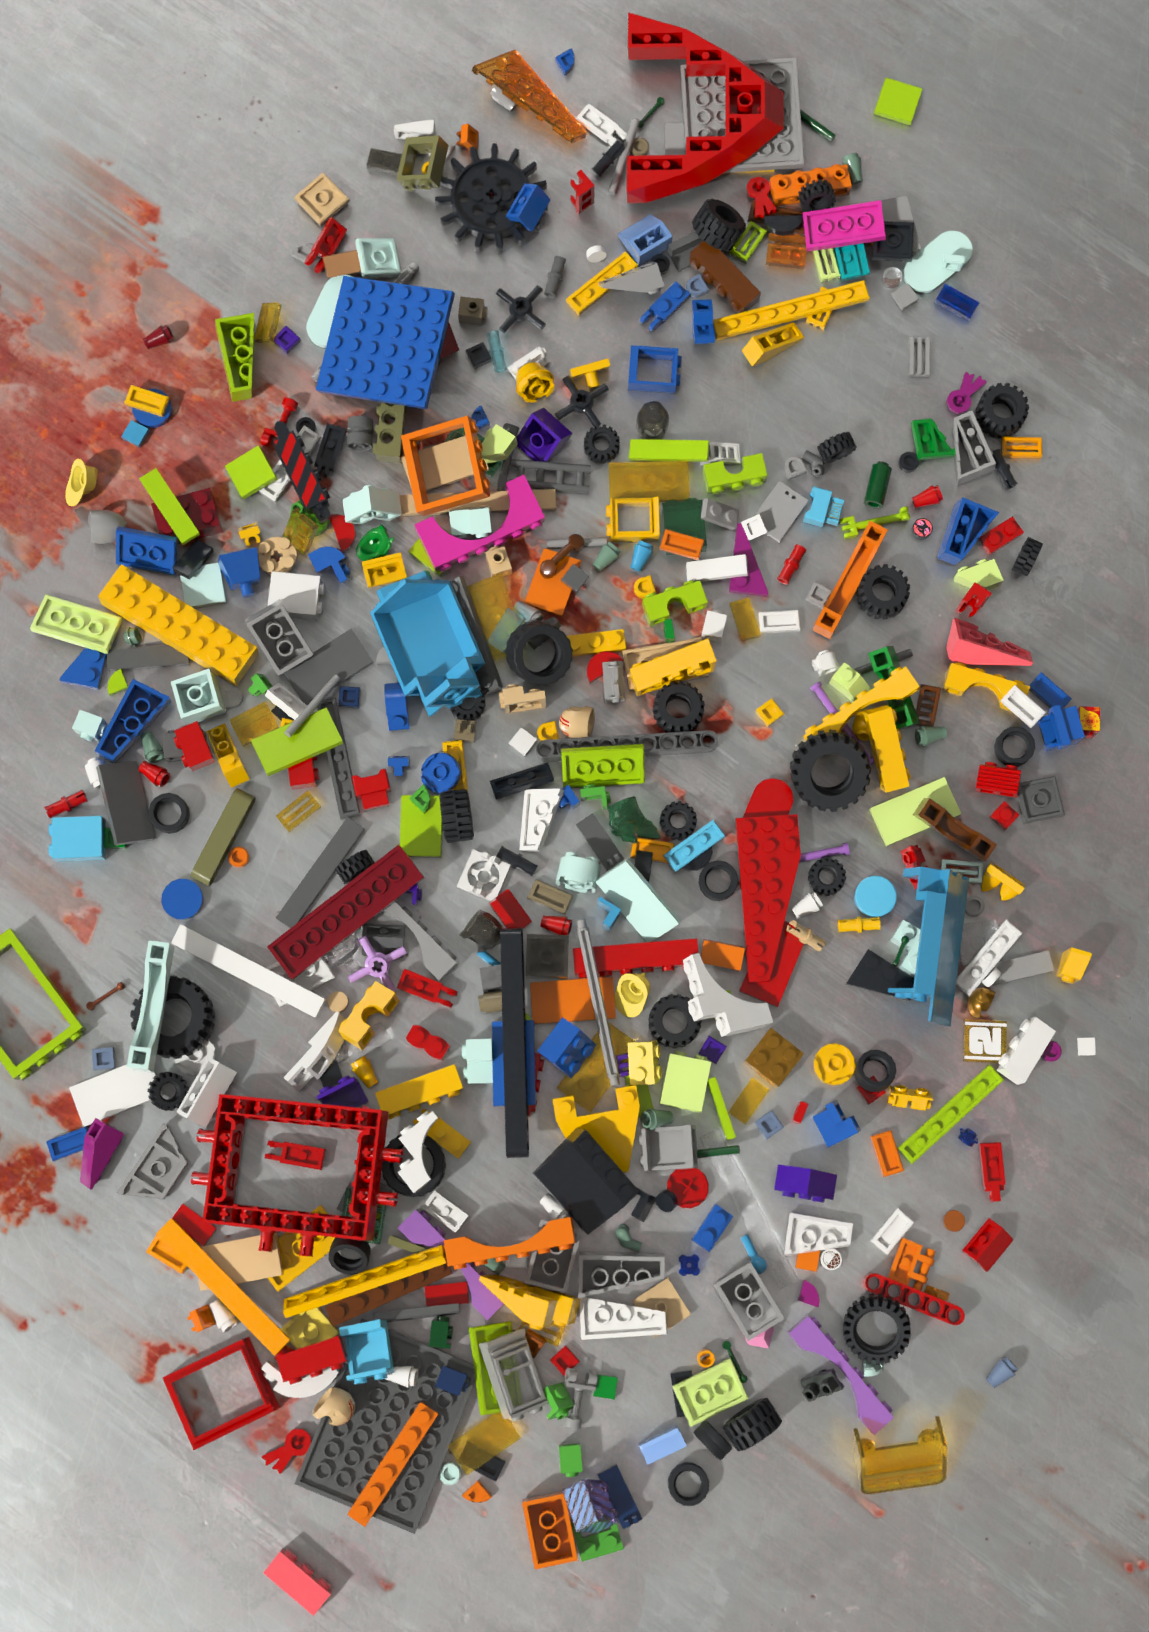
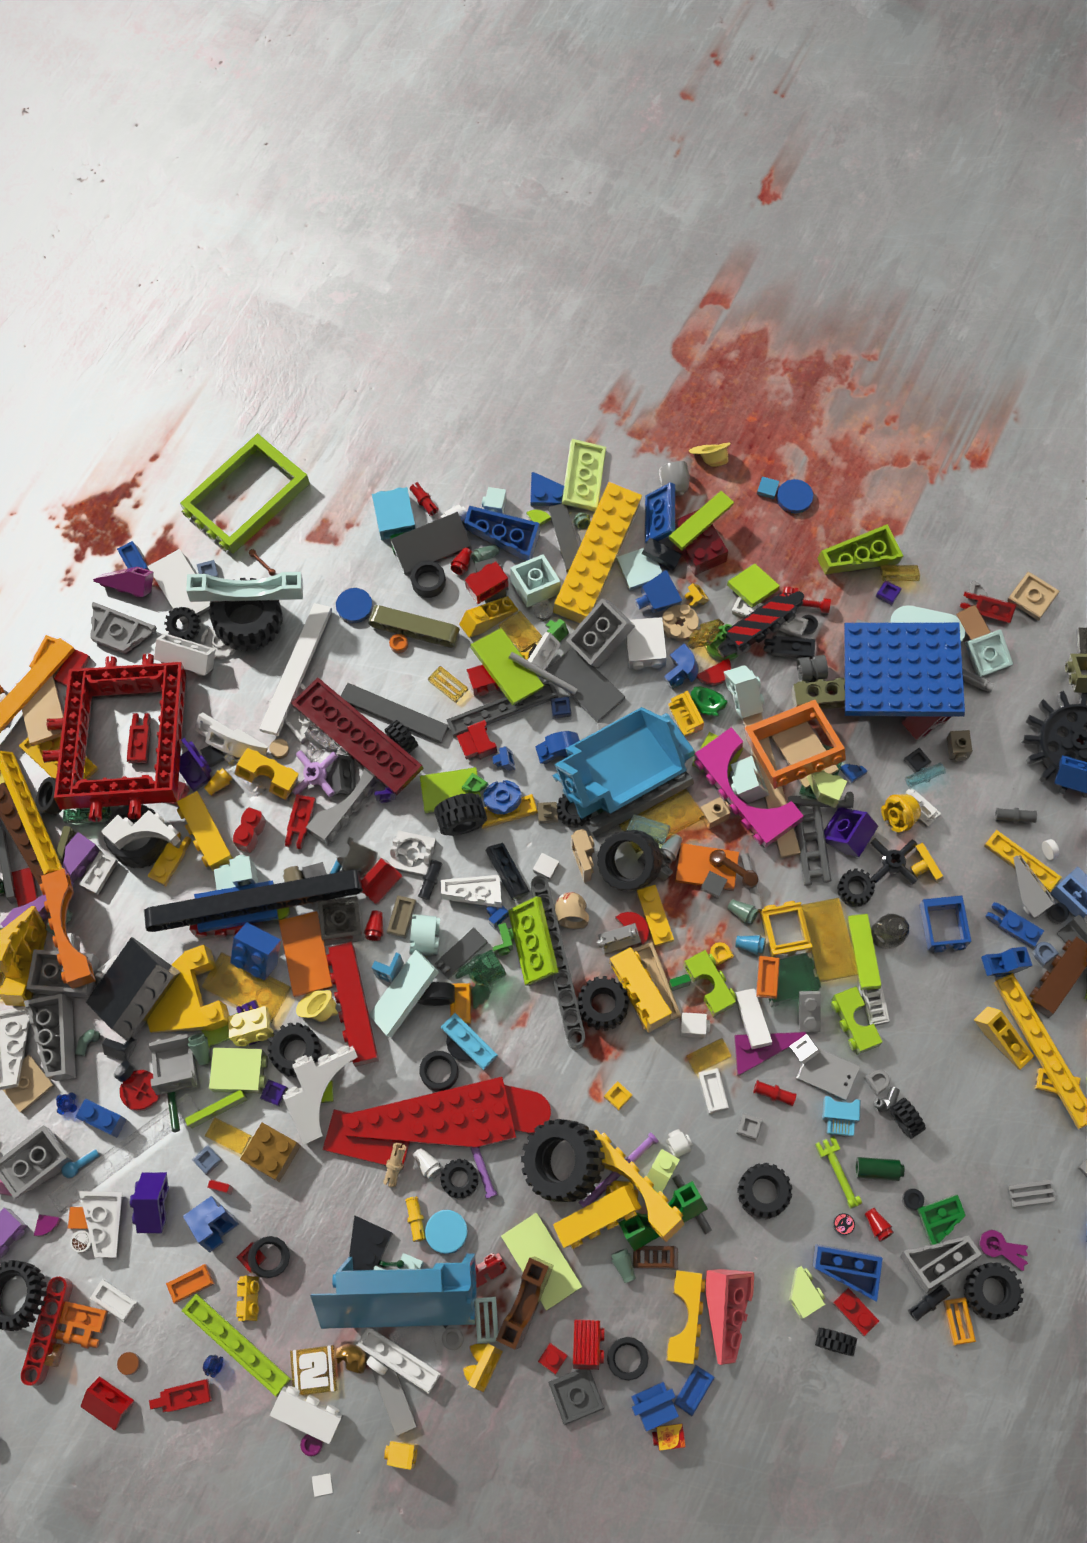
camera: 85 degrees right, 10 degrees down
yellow tile [124,385,170,417] -> none
dark red cone [143,325,174,349] -> none
black bar [496,285,546,333] -> none
yellow tile [537,721,559,741] -> none
light grey piece [577,919,620,1086] -> none
black tyre [659,801,697,840] -> none
orange hinge [700,939,745,971] -> none
orange arch [812,521,888,639] -> none
yellow tile [813,1043,856,1086] -> none
red hinge [955,582,992,618] -> none
white tile [1000,685,1046,728] -> none

